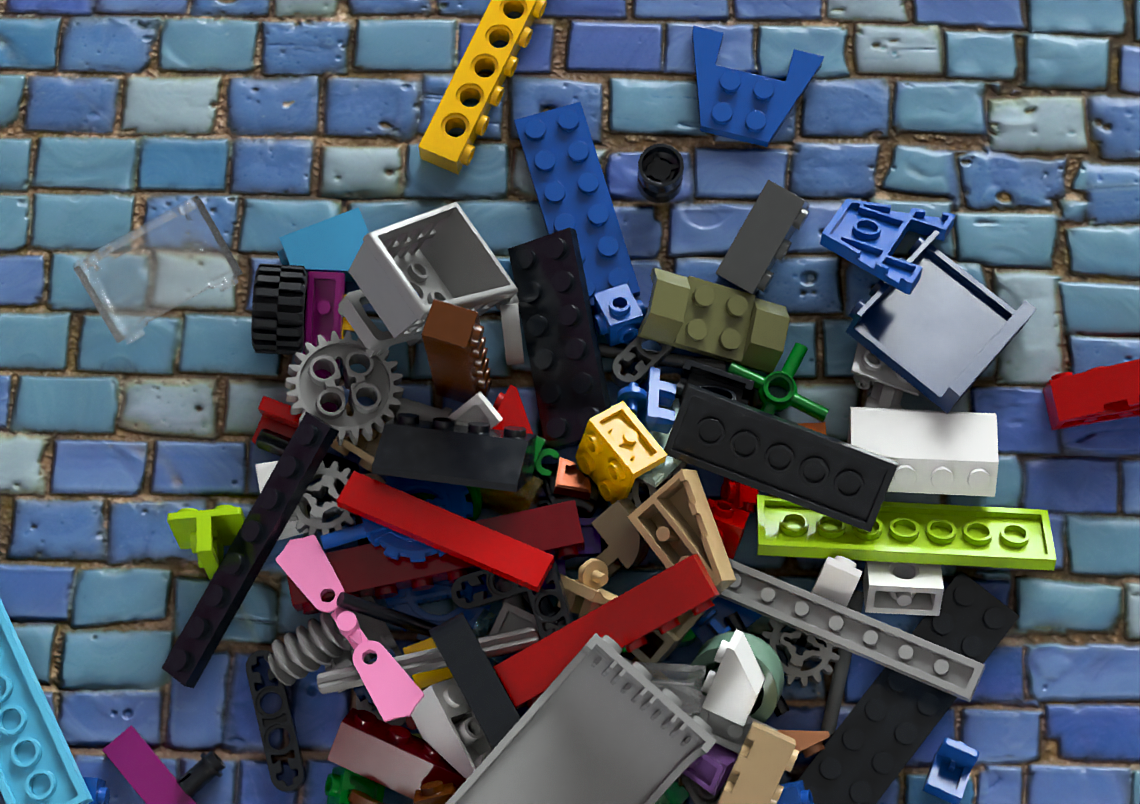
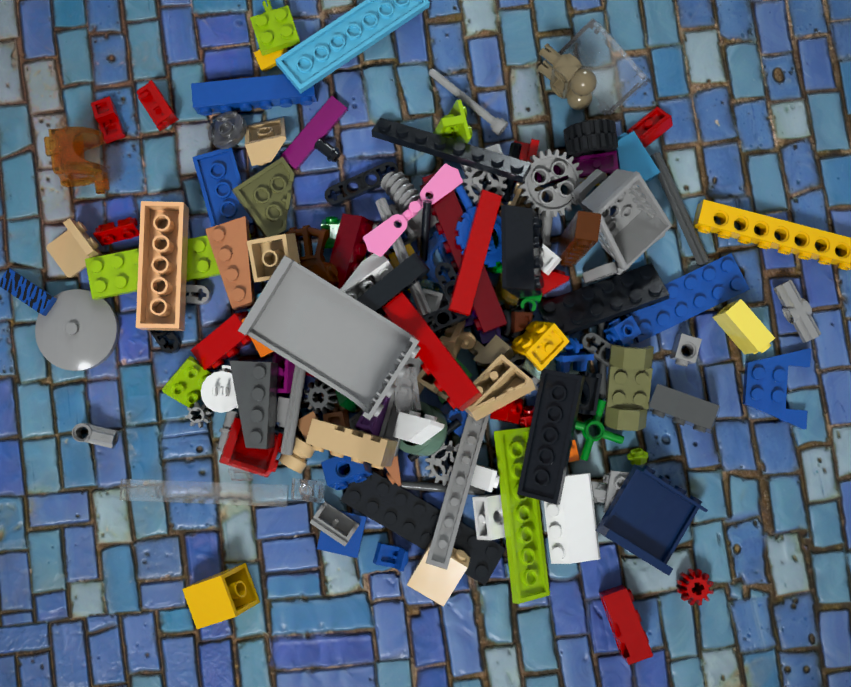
camera: 85 degrees right, 10 degrees up
black wheel [637,144,684,203] -> none
blue wing [820,199,956,295] -> none
none -> tan brick [407,540,471,607]
none -> light grey piece [429,68,509,136]
none -> dark tan piece [537,43,597,110]
none -> red slope [627,106,673,148]
none -> lime plate [627,448,649,465]
none -> dark grey axle [650,152,709,265]
none -> light grey brick [670,333,702,367]
none -> red gear [676,568,714,606]
none -> light yellow brick [712,299,775,355]
none -> light grey piece [773,280,821,343]

